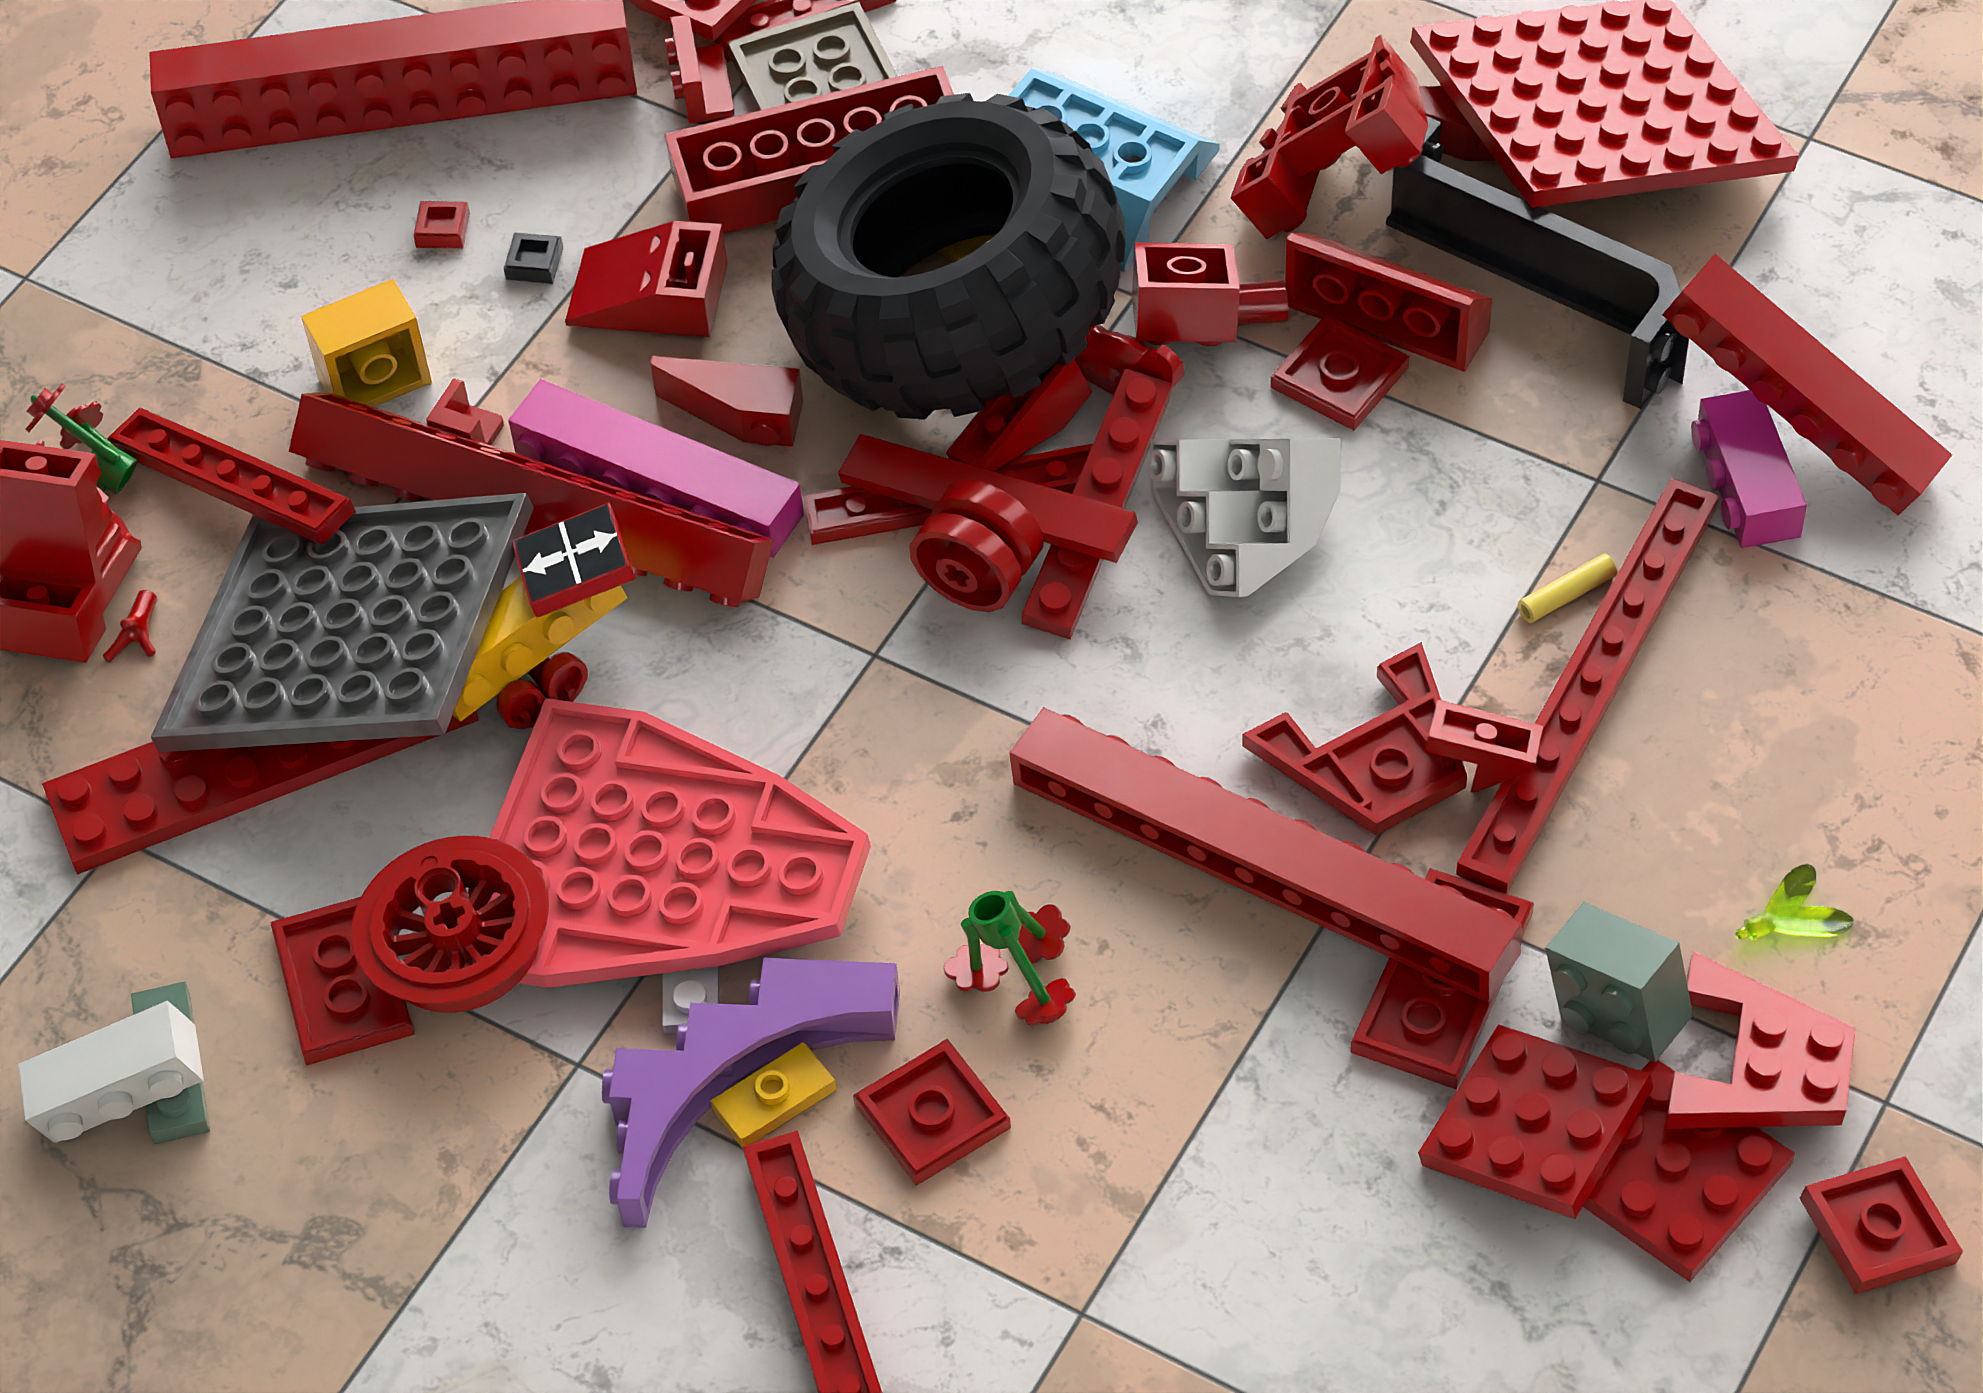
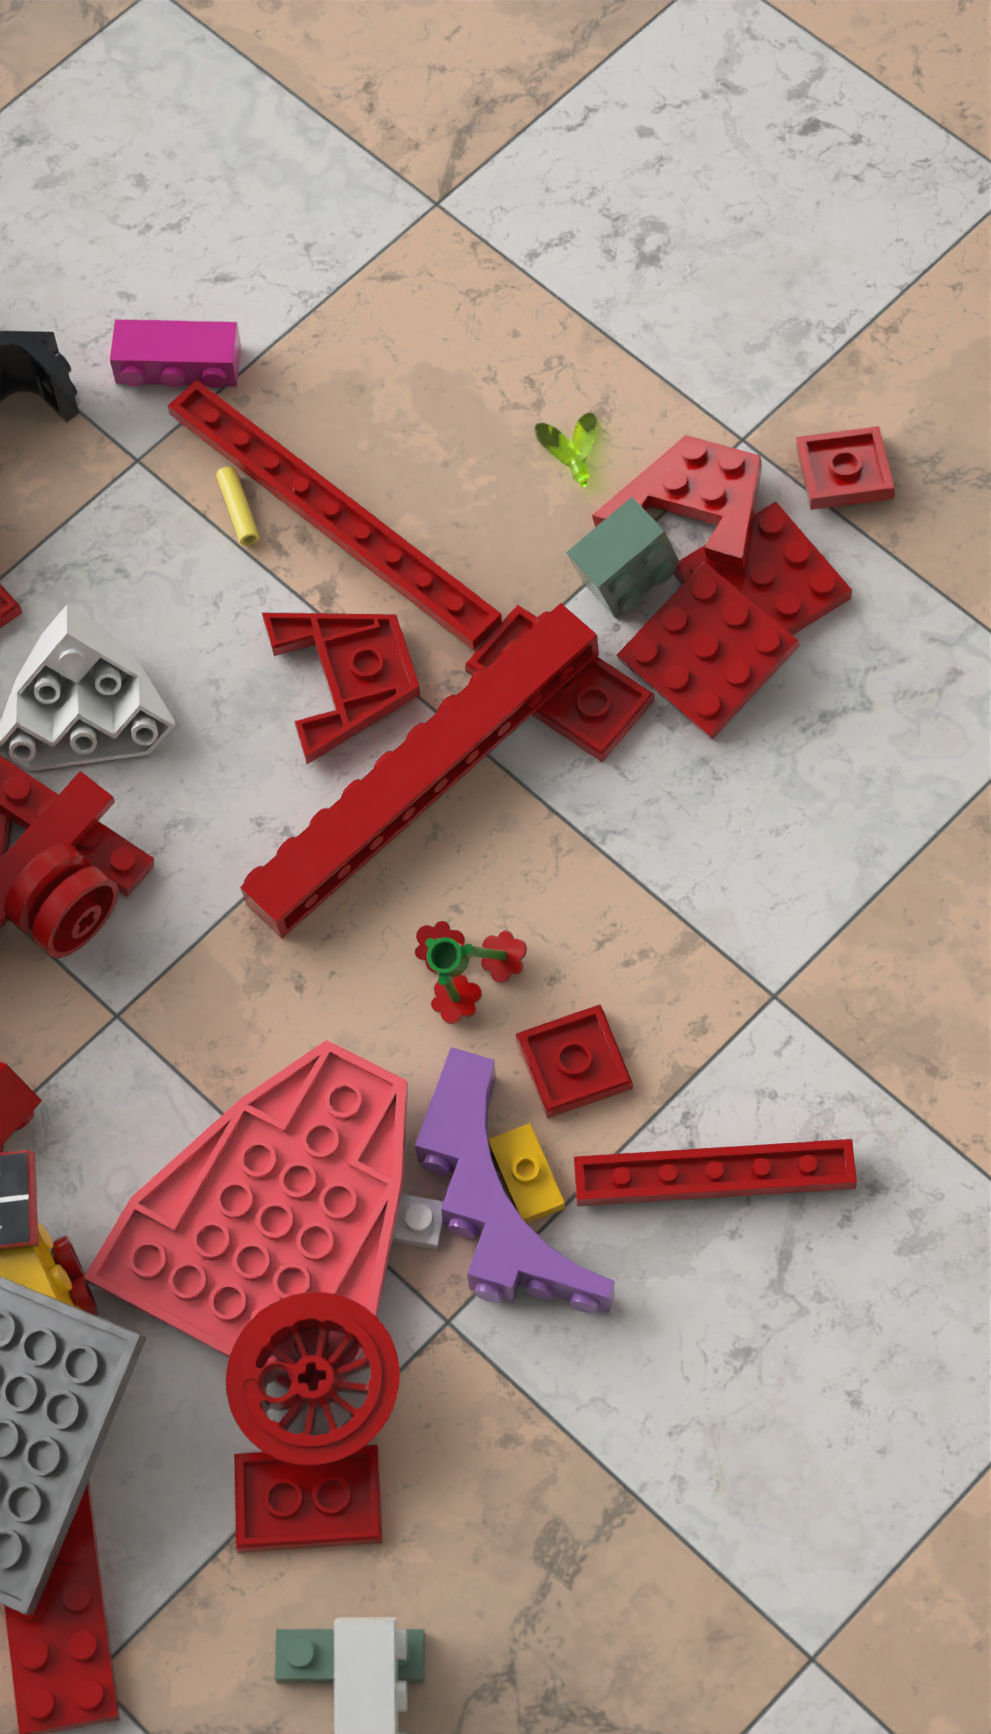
camera: 75 degrees left, 10 degrees up
red slope [1425,699,1544,793] -> none
red brick [1662,254,1953,515] -> none

